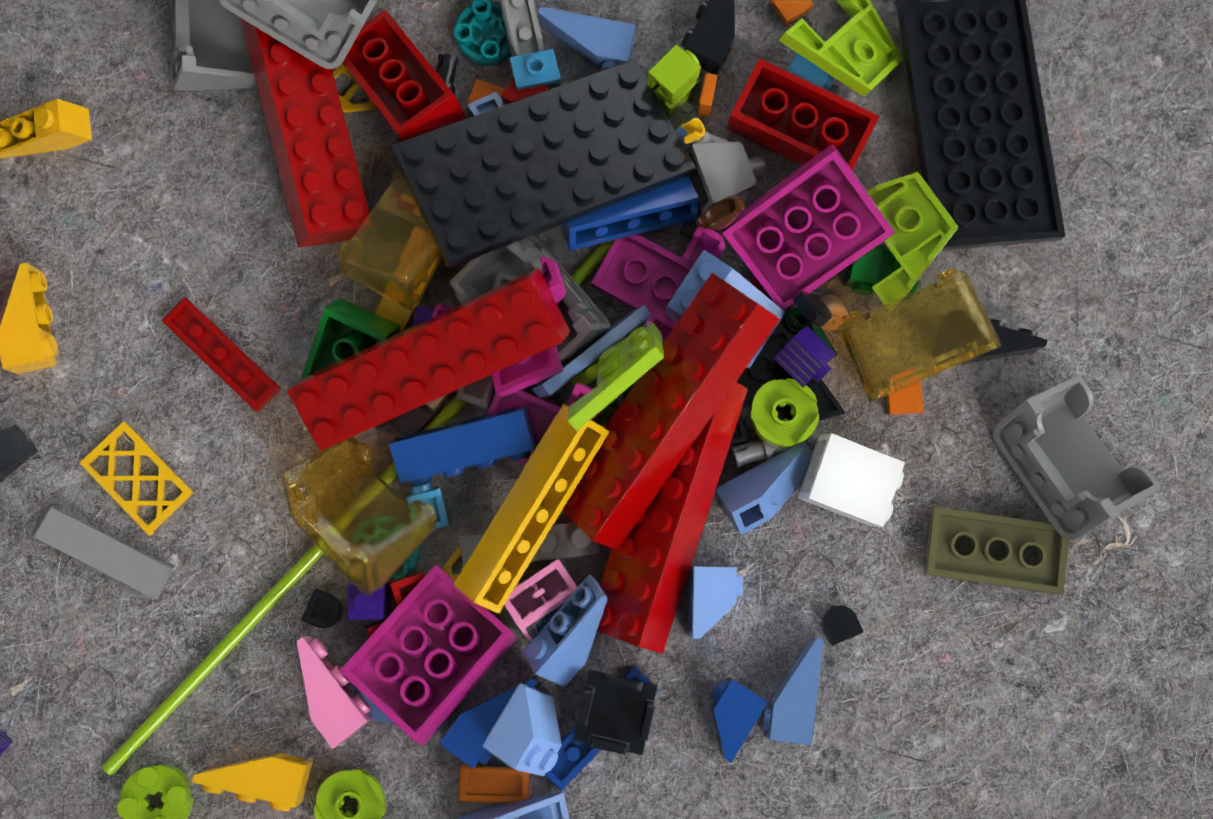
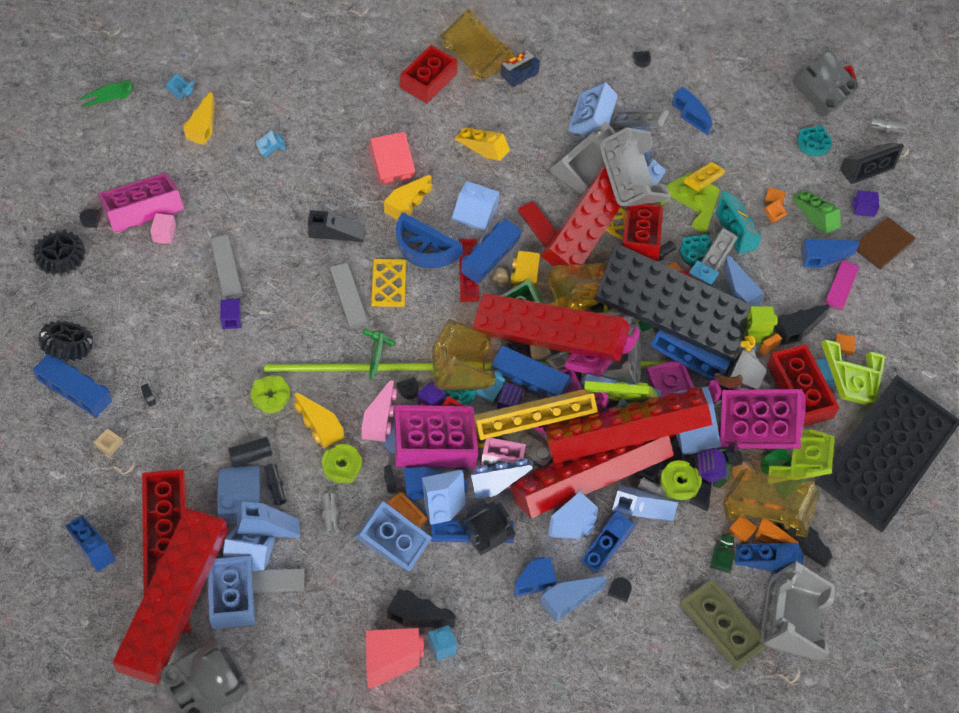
camera: 45 degrees right, 25 degrees down
white brick [798,433,905,527] -> none
none -> green piece [363,328,395,379]
none -> black tile [383,465,396,493]
none -> blue window [396,213,463,268]
none -> light blue slope [452,181,500,231]
none -> blue brick [460,219,523,284]
none -> tan piece [492,268,510,287]
none -> dark purple brick [497,383,524,410]
none -> yellow brick [510,251,540,288]
none -> red tile [518,201,557,248]
none -> blue slope [581,511,637,574]
none -> dark green plate [710,533,735,573]
none -> blue slope [735,543,804,573]
none -> orange slope [754,517,799,544]

